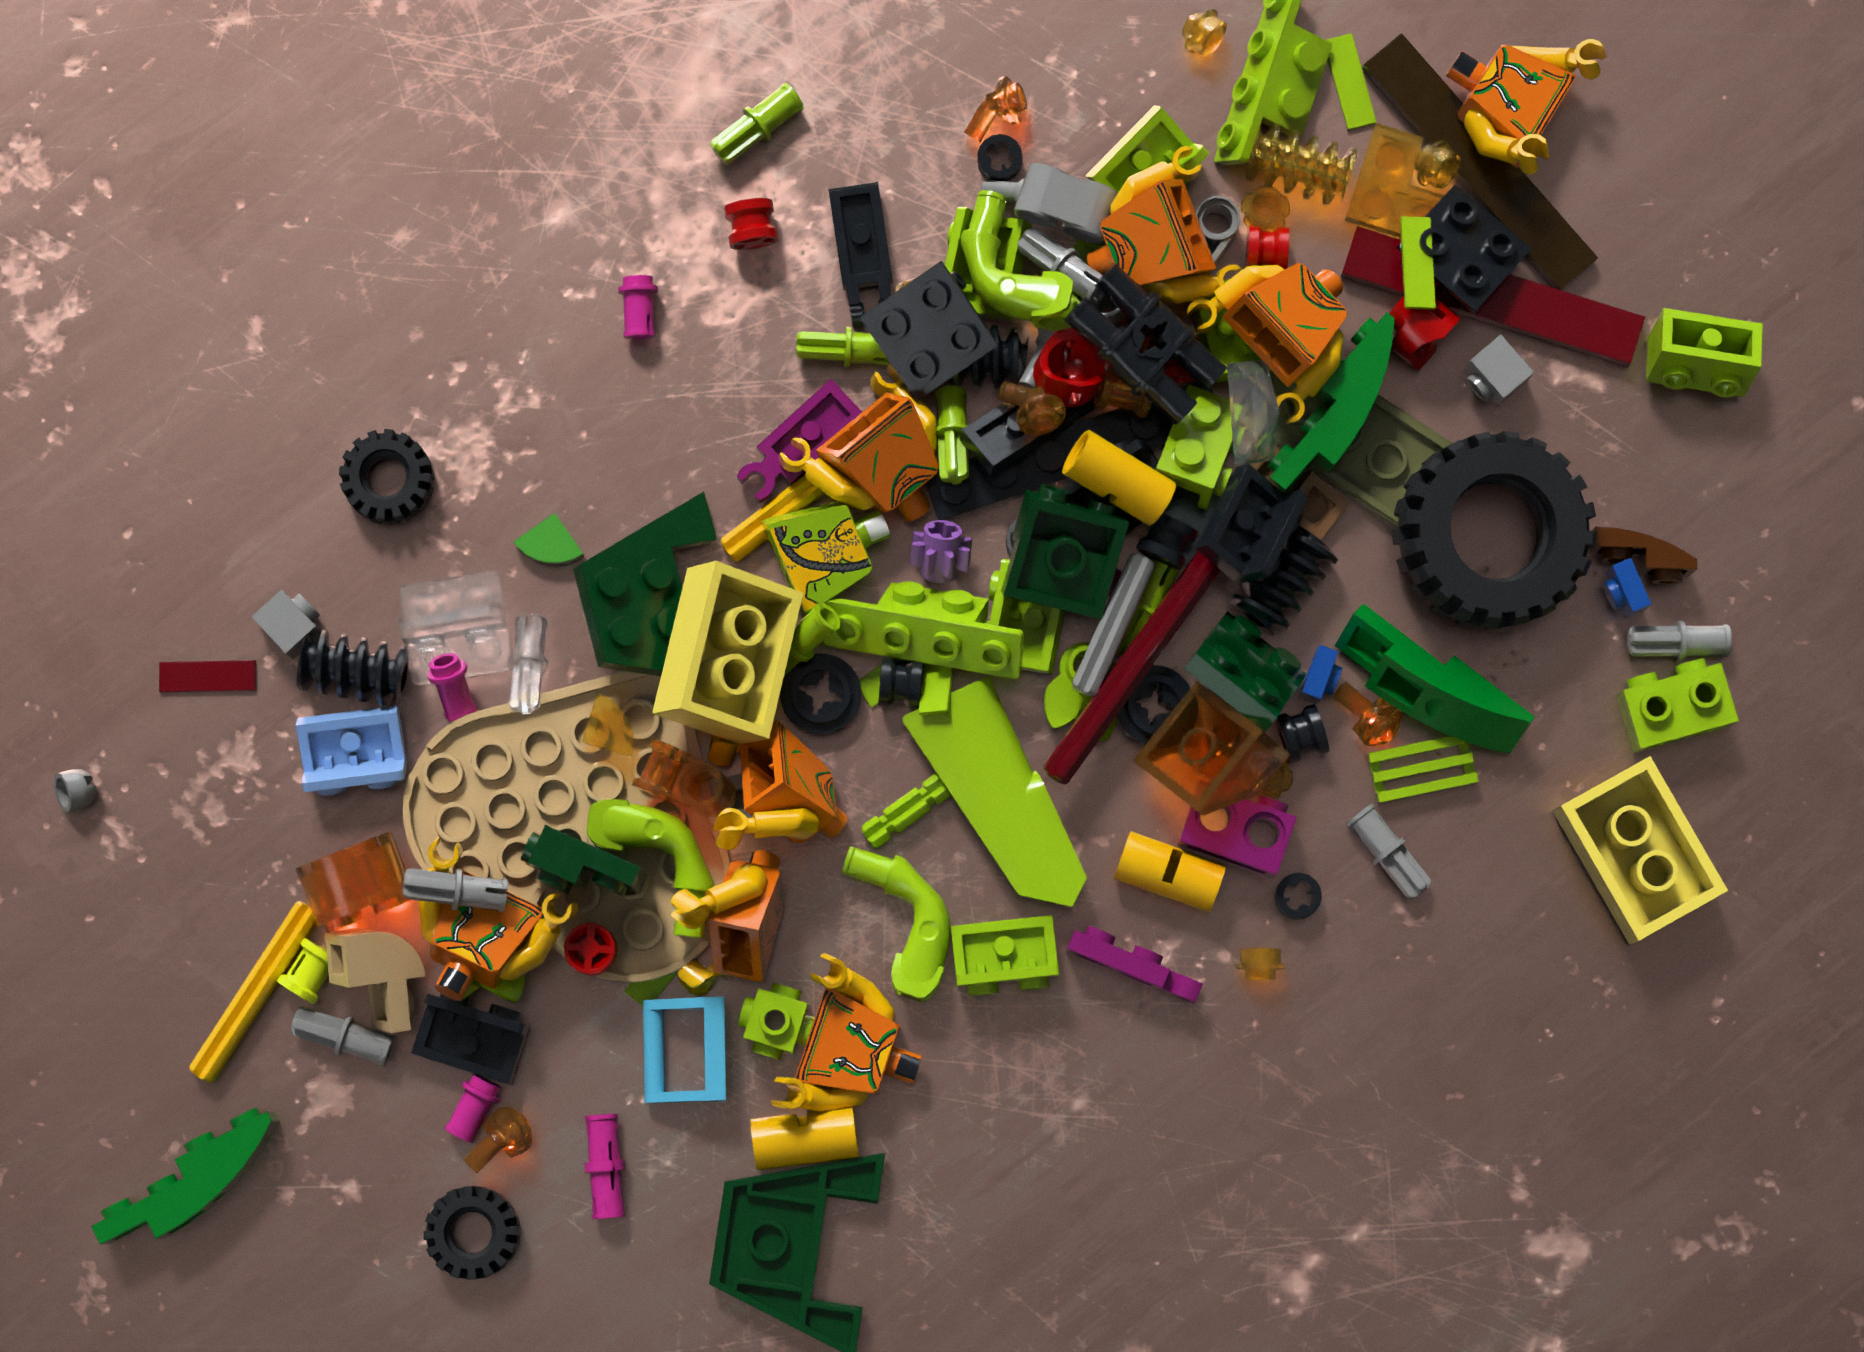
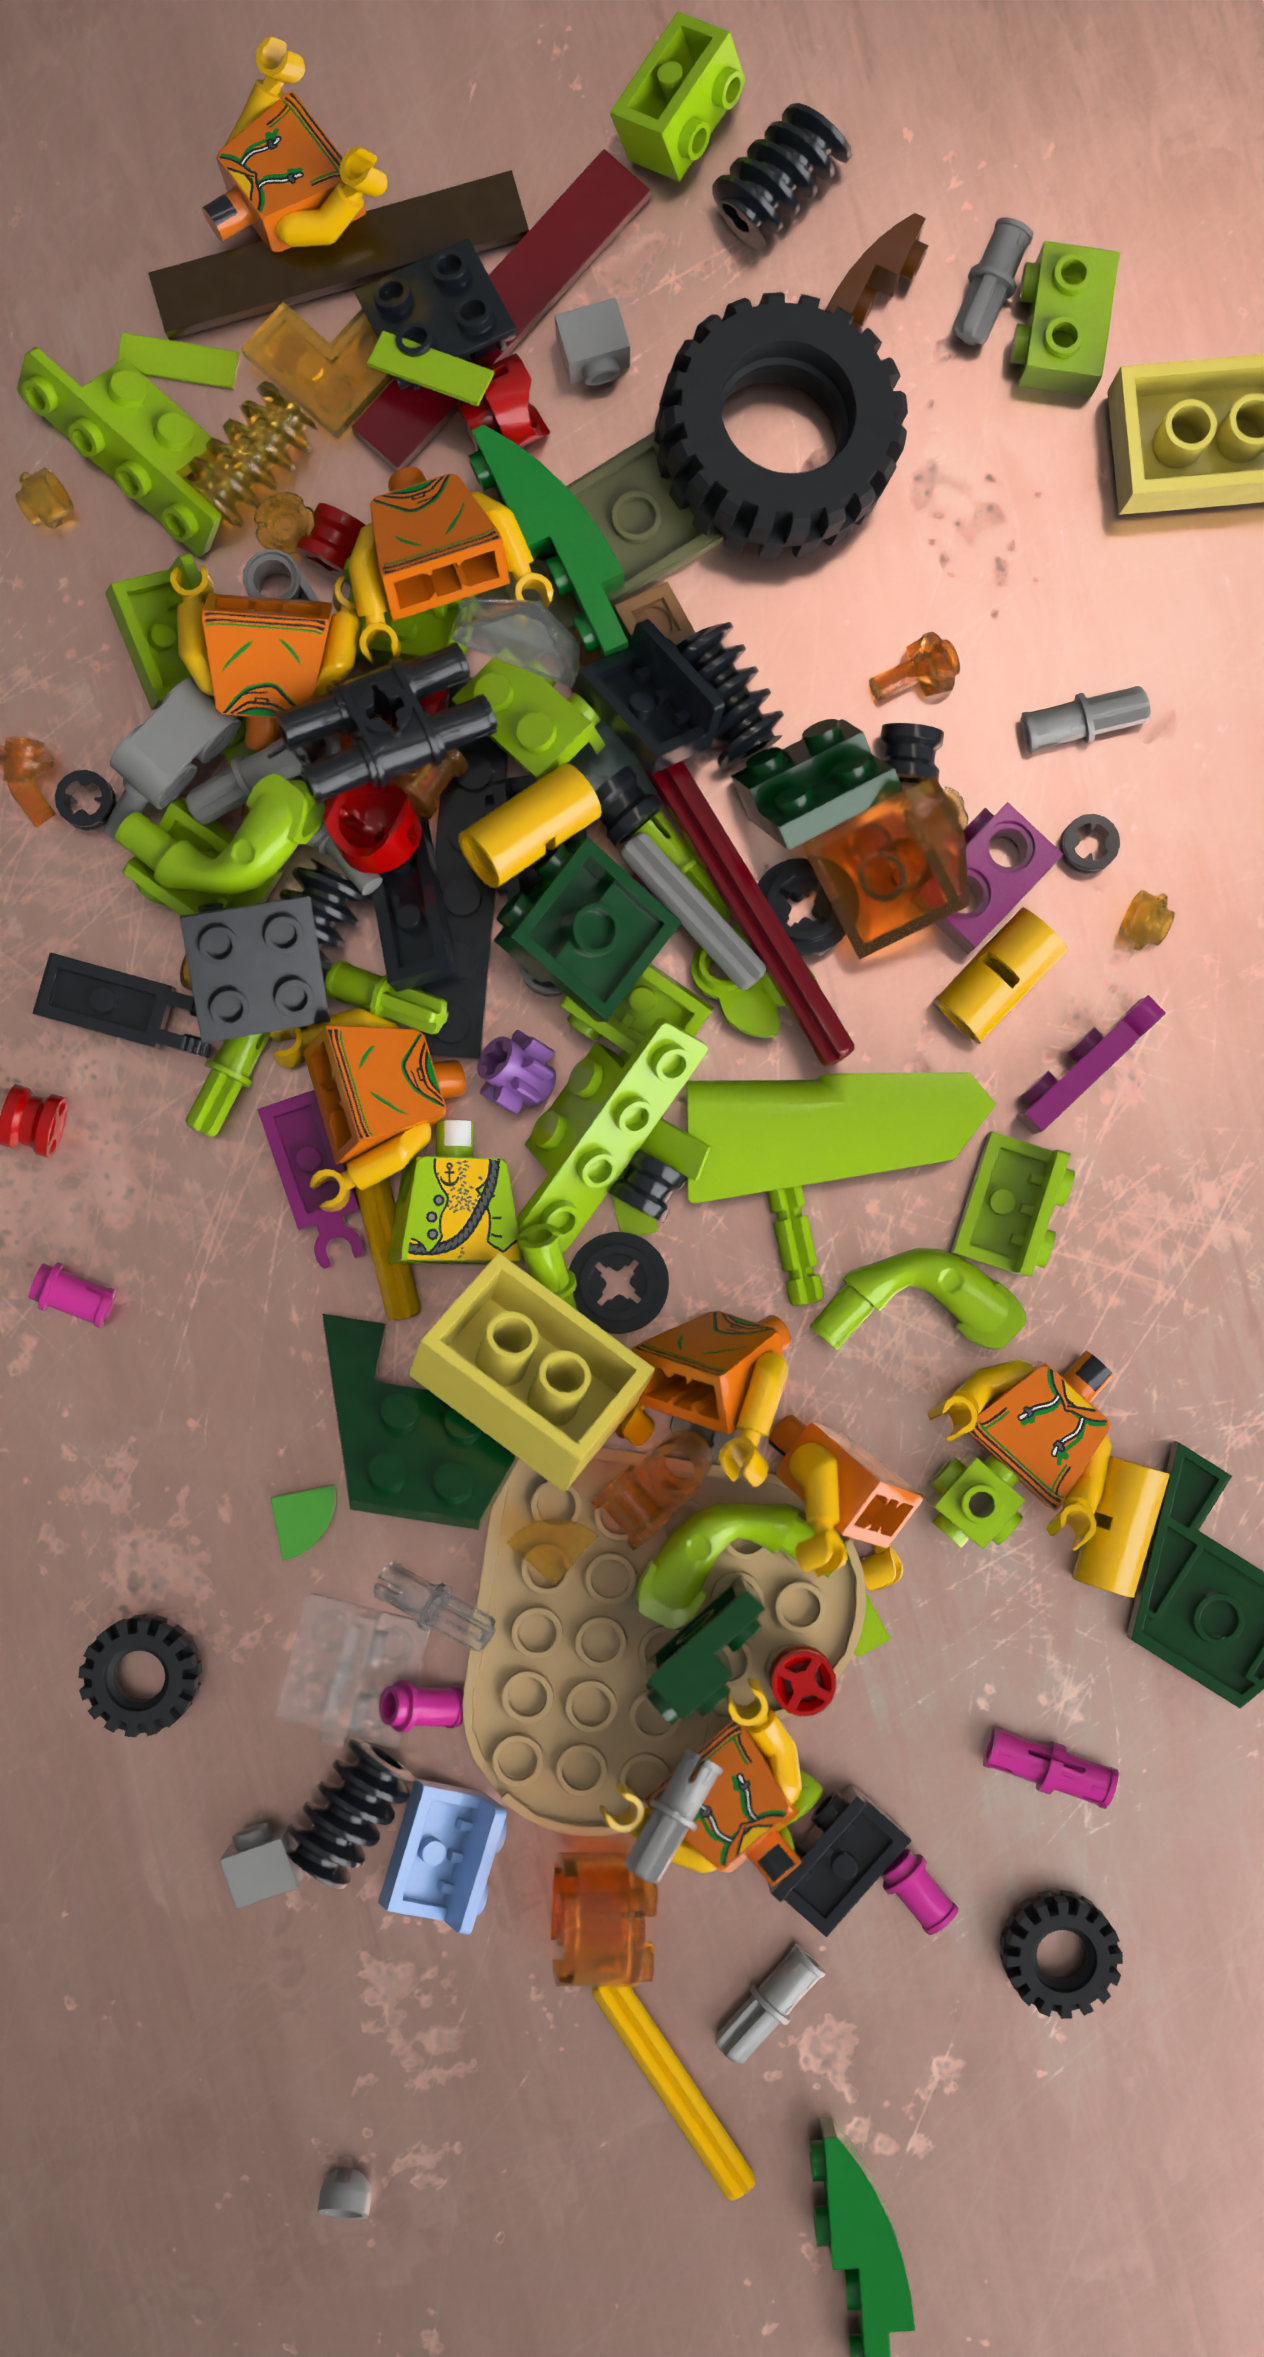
camera: 75 degrees left, 5 degrees up
dark red window [159,660,256,692] -> none
neon yellow bush [277,937,329,1004] -> none
tan brick [325,928,425,1033] -> none
clear orange plate [463,1107,532,1173] -> none
medium azure tile [643,997,726,1103] -> none
clear orange plate [999,381,1066,436] -> none
blue plate [1298,644,1343,705] -> none
green slope [1334,603,1535,754] -> none
lime tile [1367,736,1479,804] -> none
clear yellow plate [1415,141,1461,189] -> none
blue plate [1603,558,1651,619] -> none
none -> black piece [712,103,852,249]

